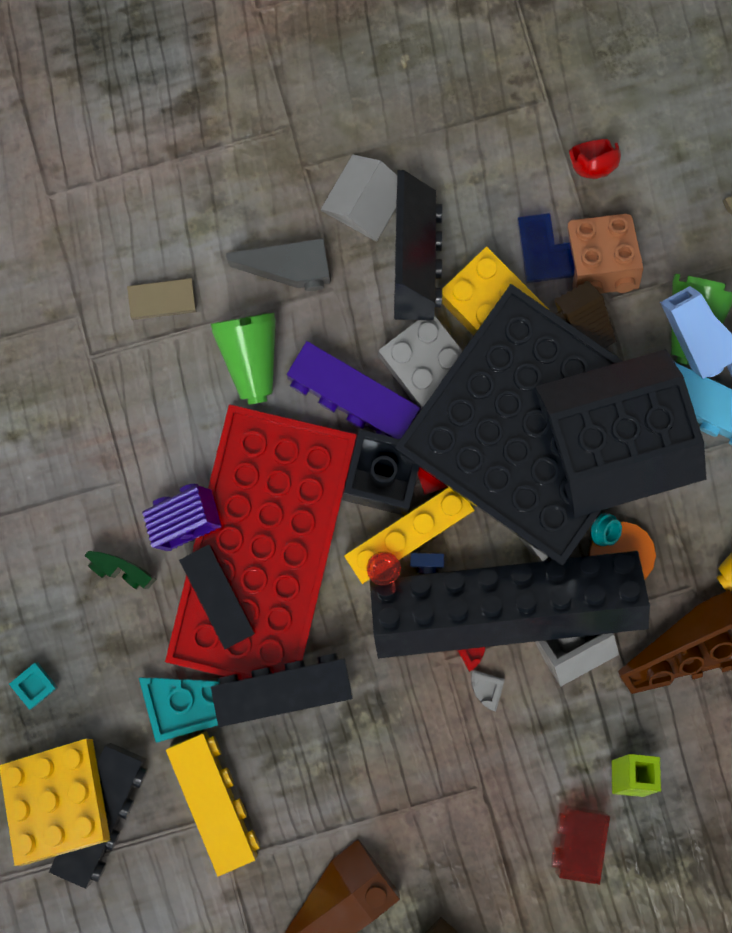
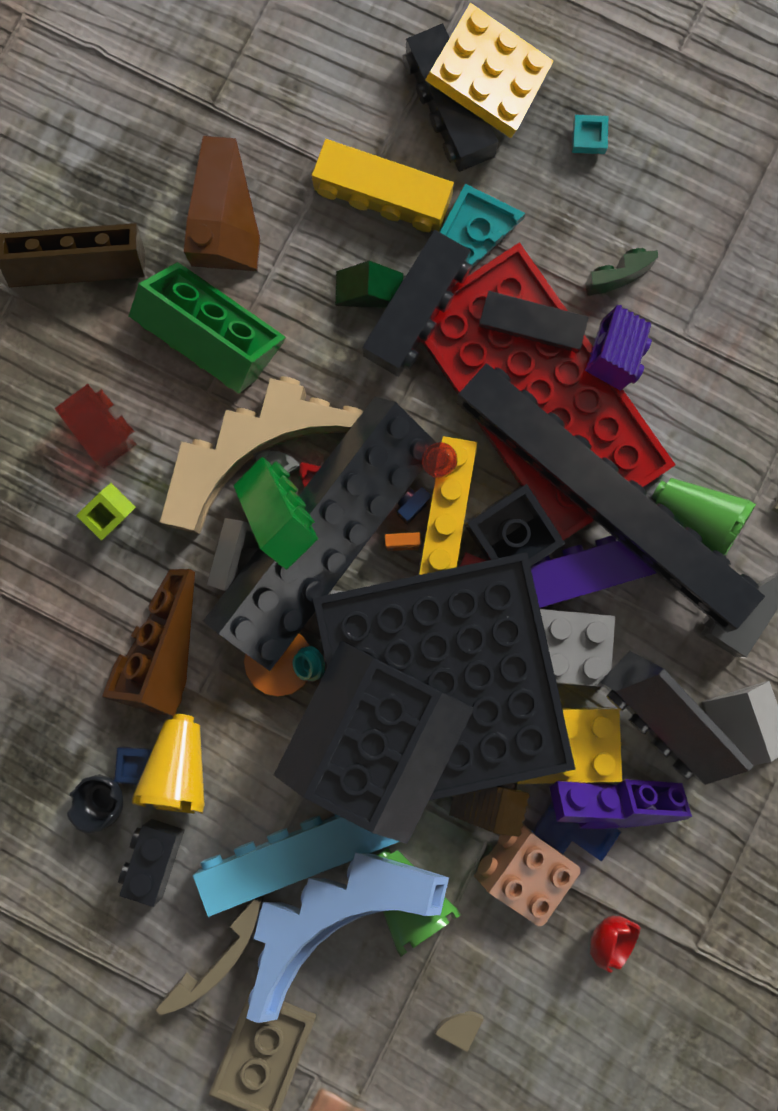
camera: 135 degrees right, 0 degrees up
none -> green slope [128,262,286,393]
none -> tan arch [160,376,363,534]
none -> green brick [233,457,319,570]
none -> dark green slope [335,260,404,308]
none -> orange tile [385,532,421,551]
none -> black brick [457,363,765,633]
none -> dark purple slope [550,779,692,829]

